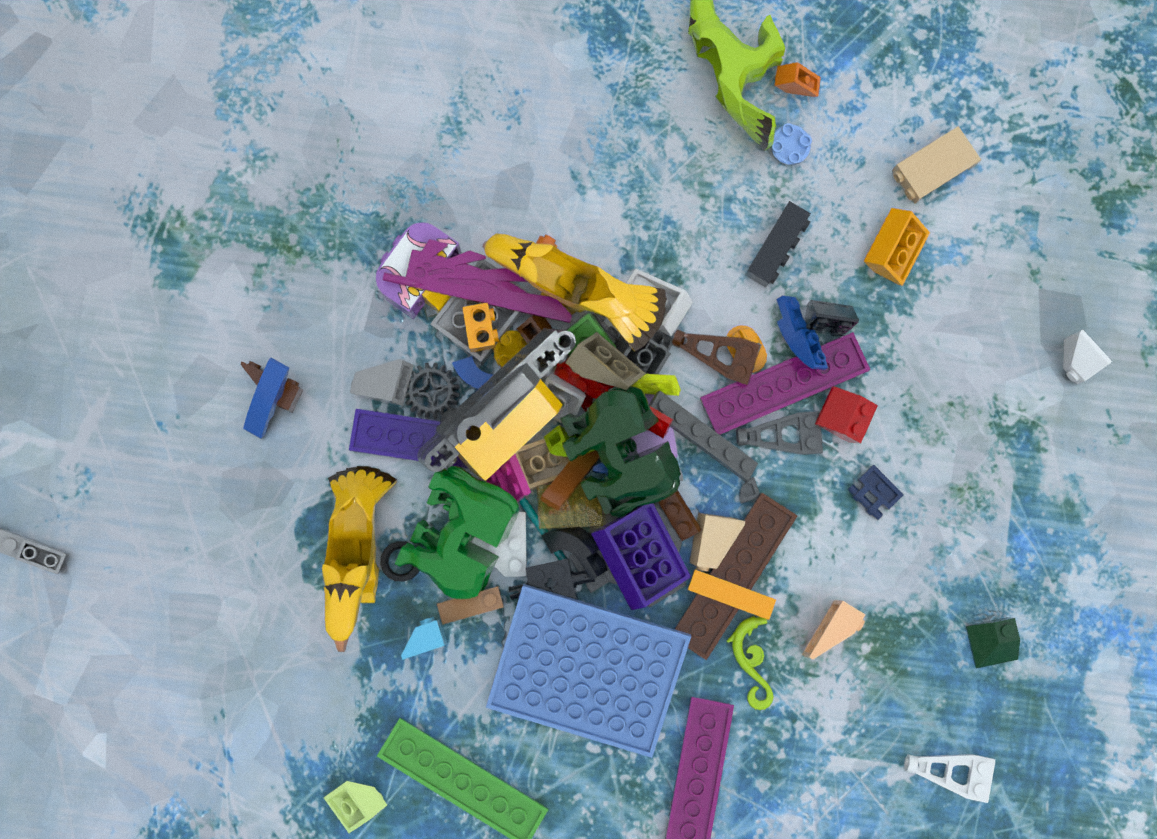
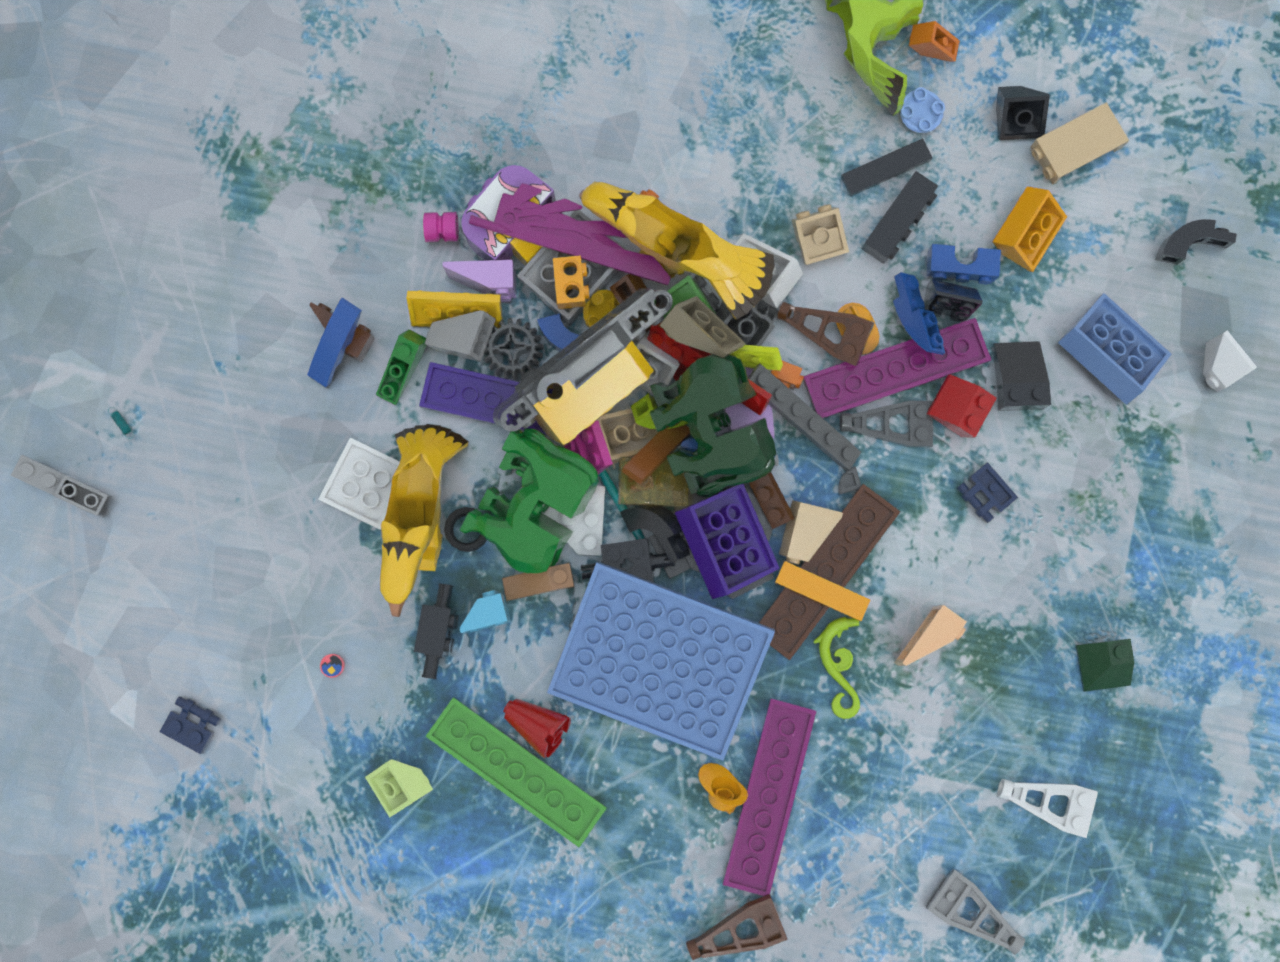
camera: 10 degrees right, 0 degrees up
none -> teal piece [108,407,134,439]
none -> dark blue plate [159,696,221,754]
none -> white plate [318,438,400,530]
none -> tile [320,654,345,678]
none -> green slope [376,329,427,405]
none -> yellow plate [406,290,503,329]
none -> black brick [414,583,459,679]
none -> dark pink wheel [423,212,459,242]
none -> lavender slope [443,260,517,302]
none -> red cone [503,699,571,758]
none -> light orange piece [698,763,748,814]
none -> orange brick [771,360,804,389]
none -> tan plate [792,204,849,265]
none -> black tile [841,138,933,197]
none -> blue arch [926,244,1001,285]
none -> black slope [993,341,1051,411]
none -> black slope [996,86,1050,140]
none -> medium blue slope [1058,293,1172,405]
none -> black arch [1155,219,1237,265]

